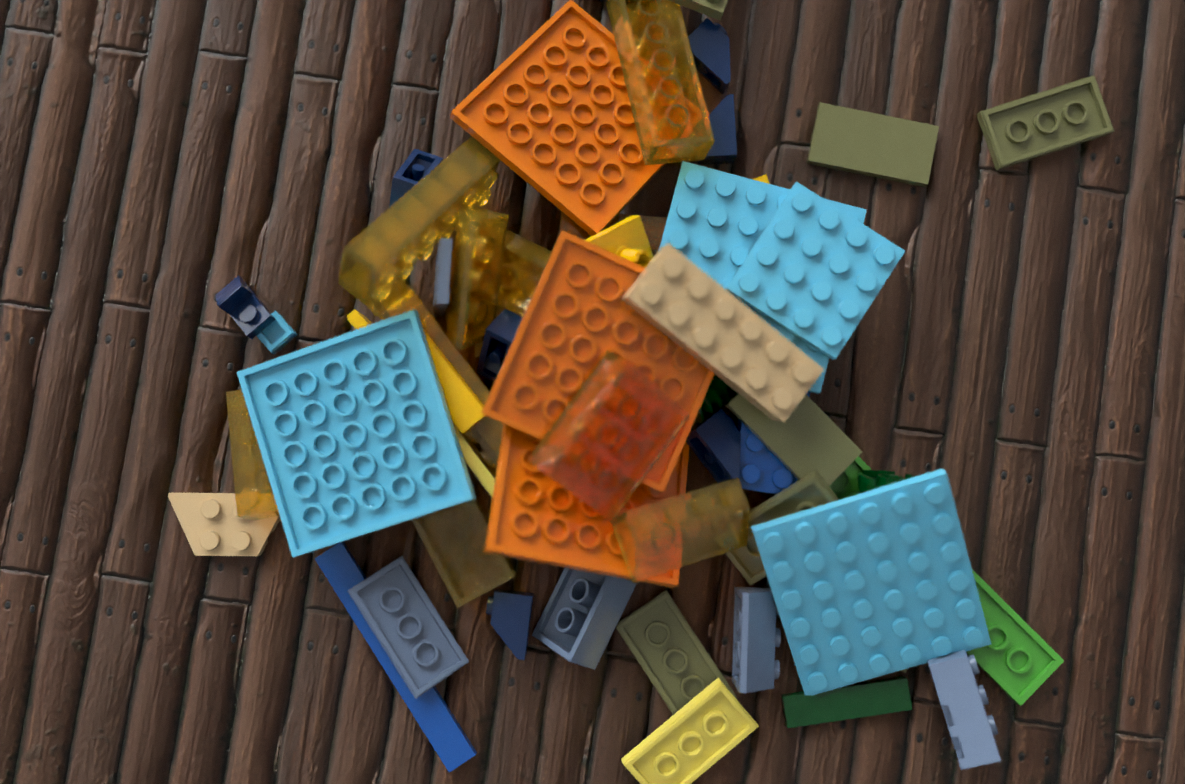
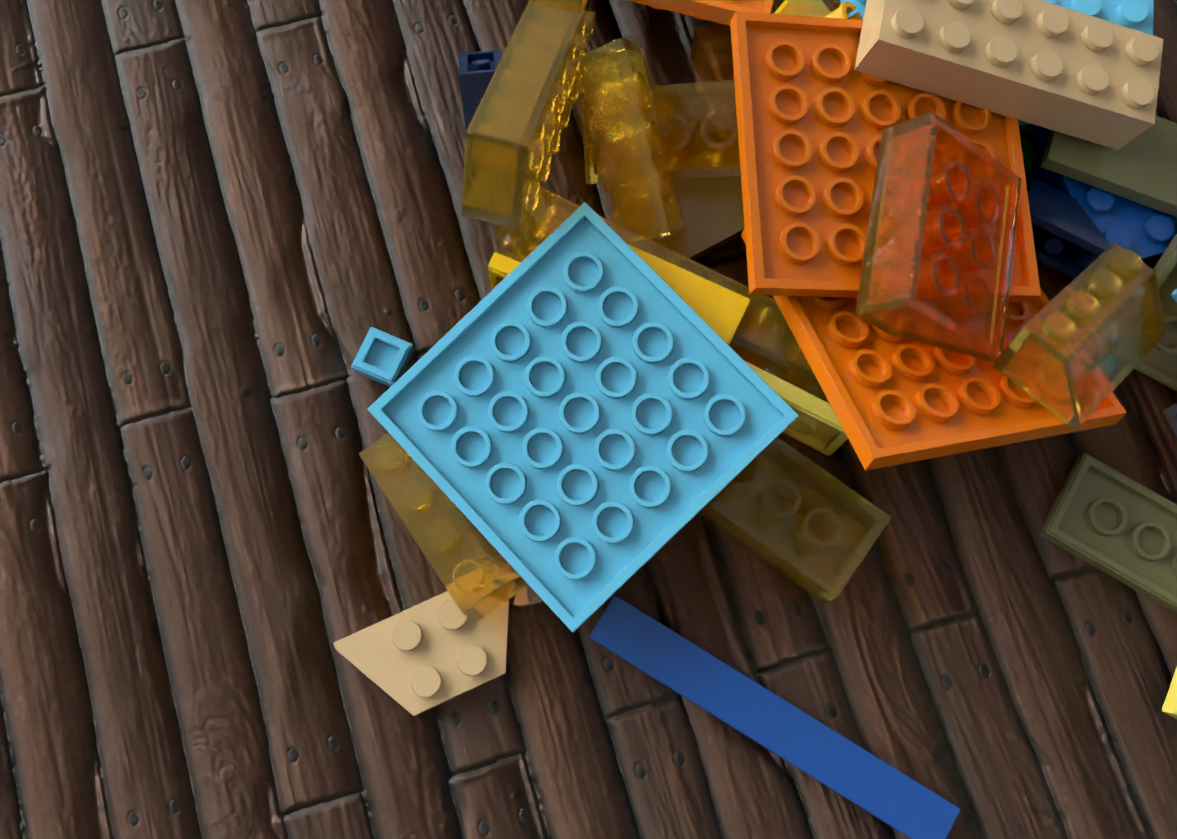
camera: 30 degrees left, 10 degrees down
dark blue slope [215,275,275,339] -> none
sand blue tile [347,556,469,699] -> none
sand blue tile [432,238,452,317] -> none
dark blue slope [476,309,523,383] -> none
dark blue slope [486,589,534,660] -> none
sand blue slope [532,568,637,670] -> none

